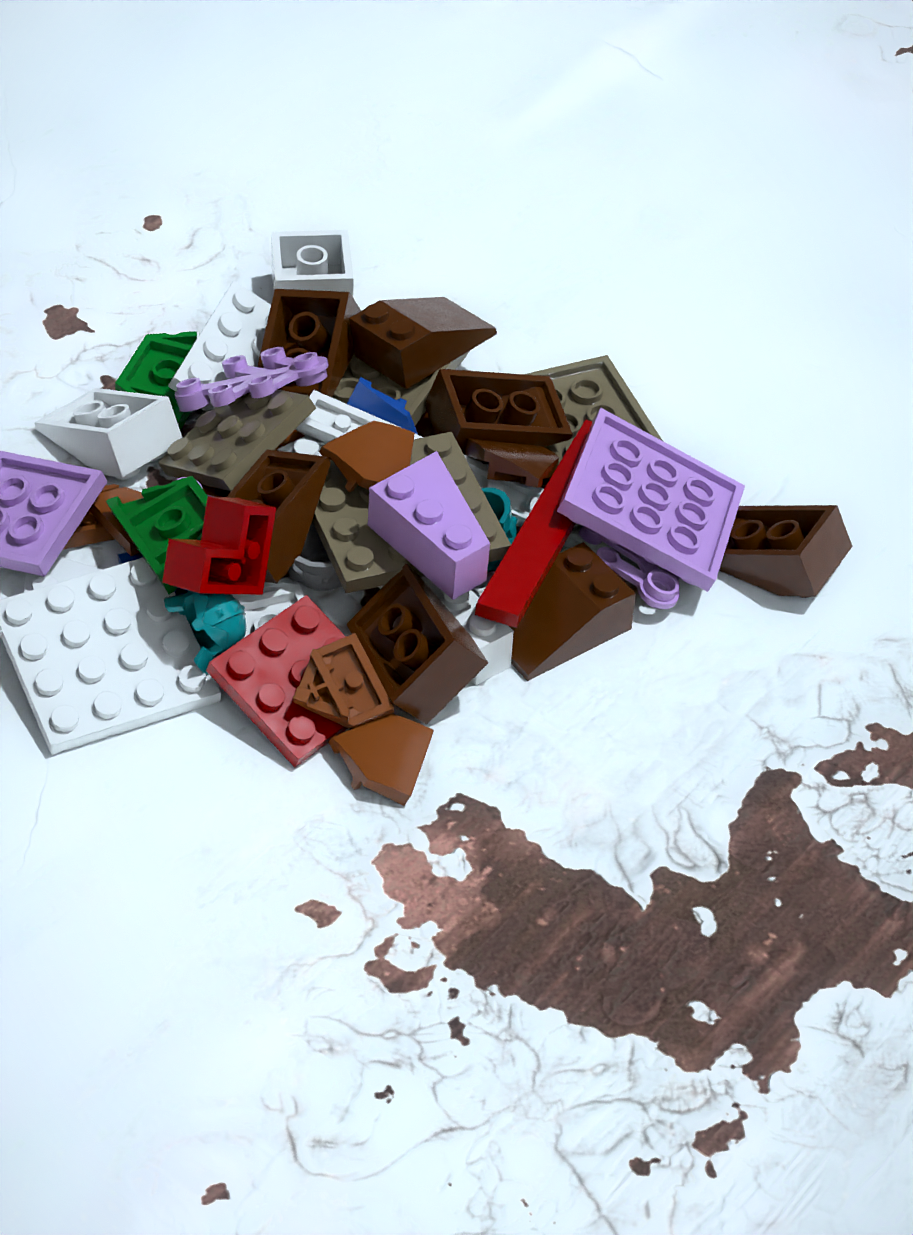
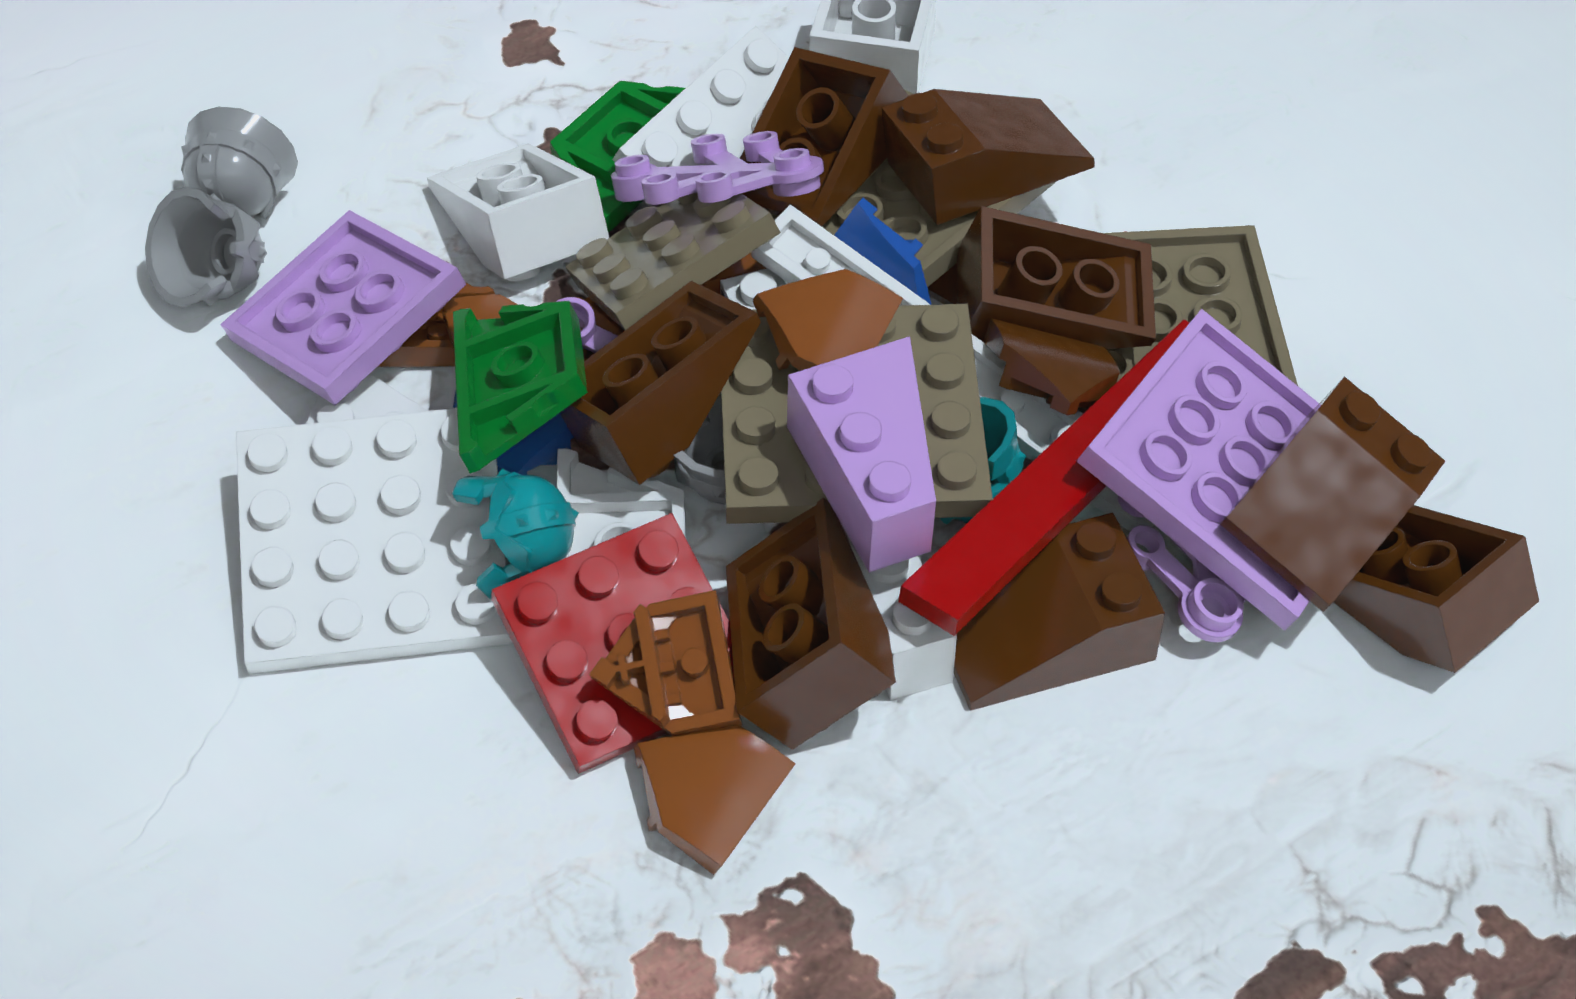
camera: 20 degrees right, 5 degrees up
red brick [162,496,276,595] -> none
none -> reddish brown slope [1220,376,1445,612]

